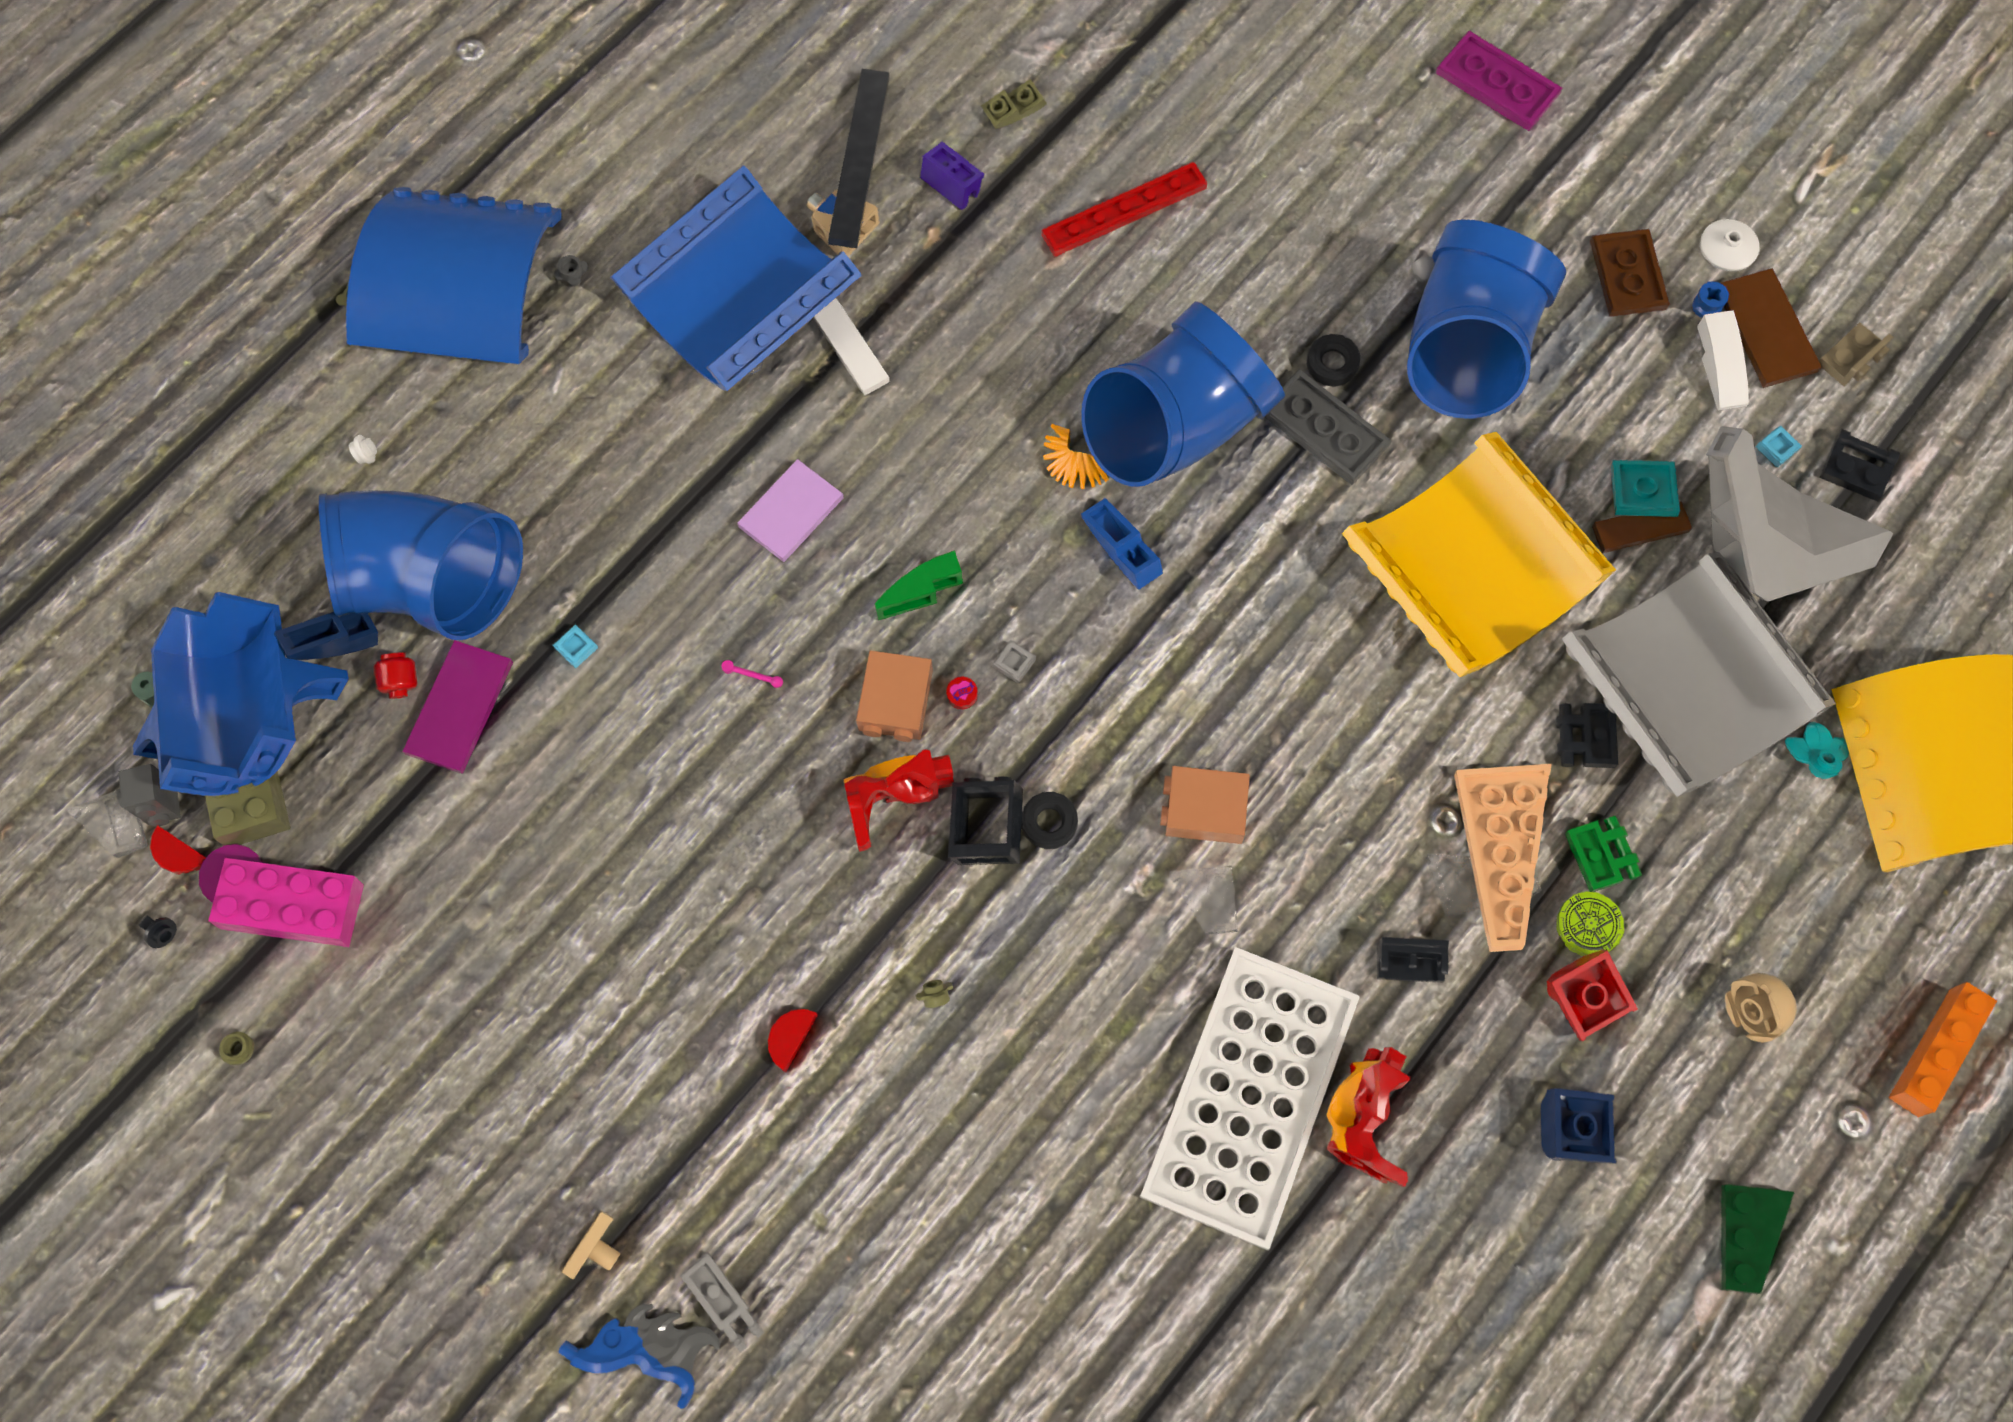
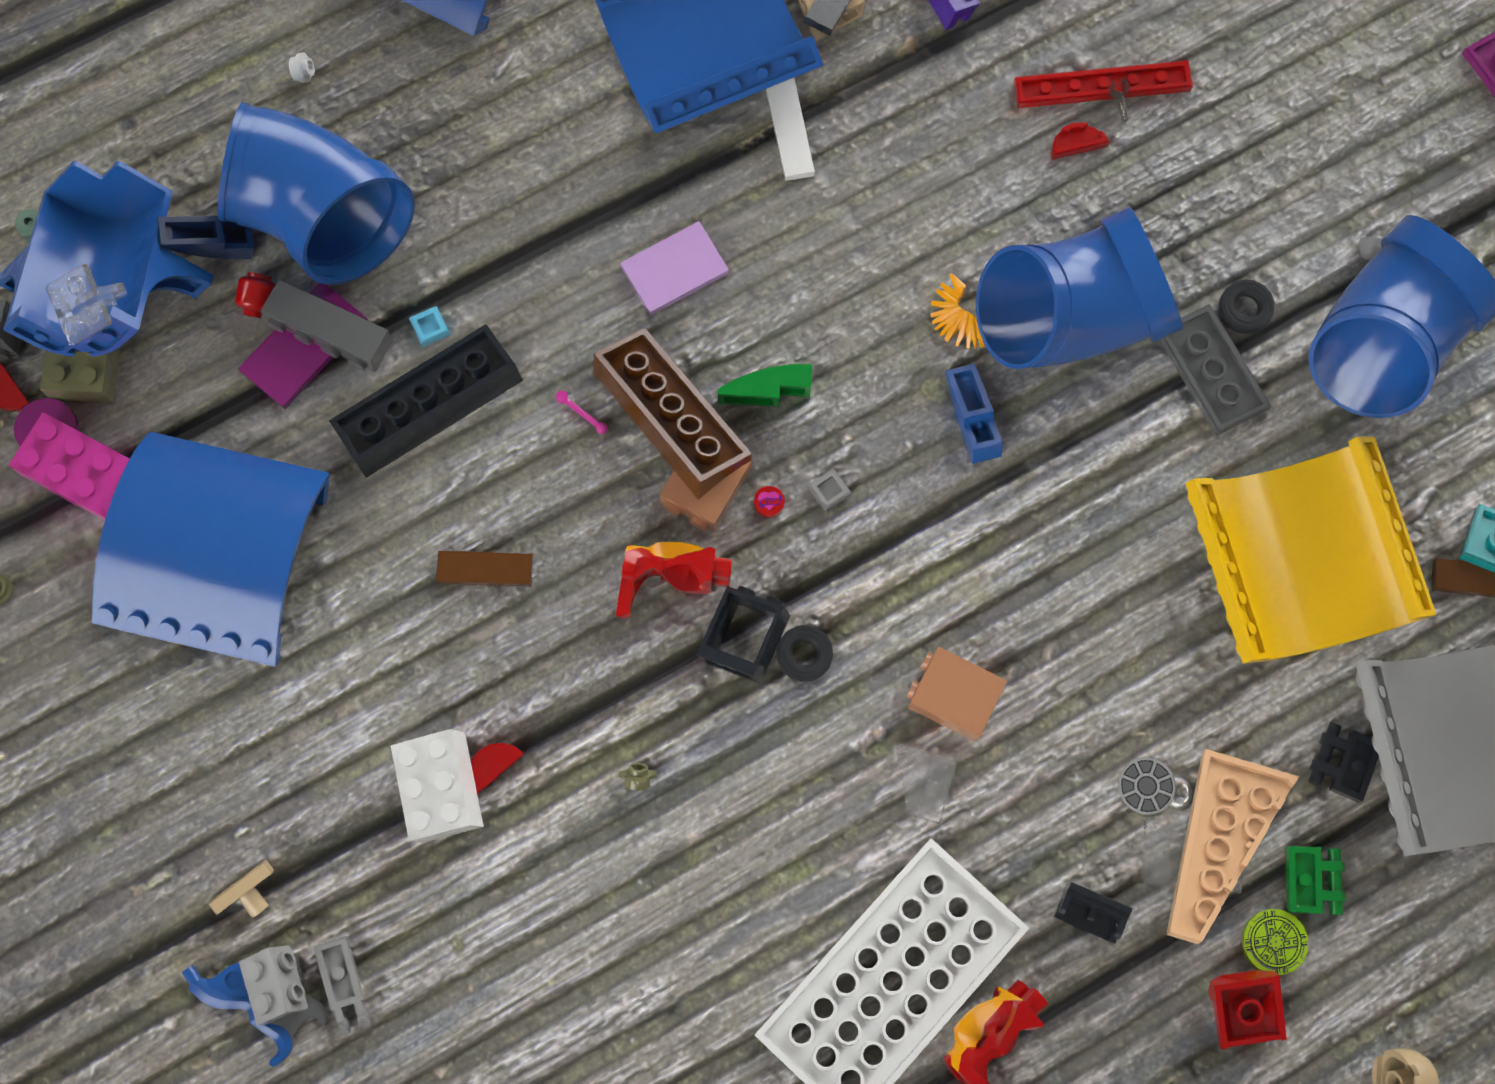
camera: 15 degrees right, 5 degrees up
none -> clear bracket [46,264,127,345]
none -> blue panel [92,432,330,667]
none -> light grey bracket [239,945,308,1026]
none -> dark grey brick [261,279,393,372]
none -> black arch [329,324,523,478]
none -> white brick [391,729,484,843]
none -> reddish brown tile [436,551,533,587]
none -> reddish brown arch [593,328,752,500]
none -> red tile [1051,122,1110,160]
none -> clear smoke hand [1108,78,1129,122]
none -> sticker [1118,757,1176,815]

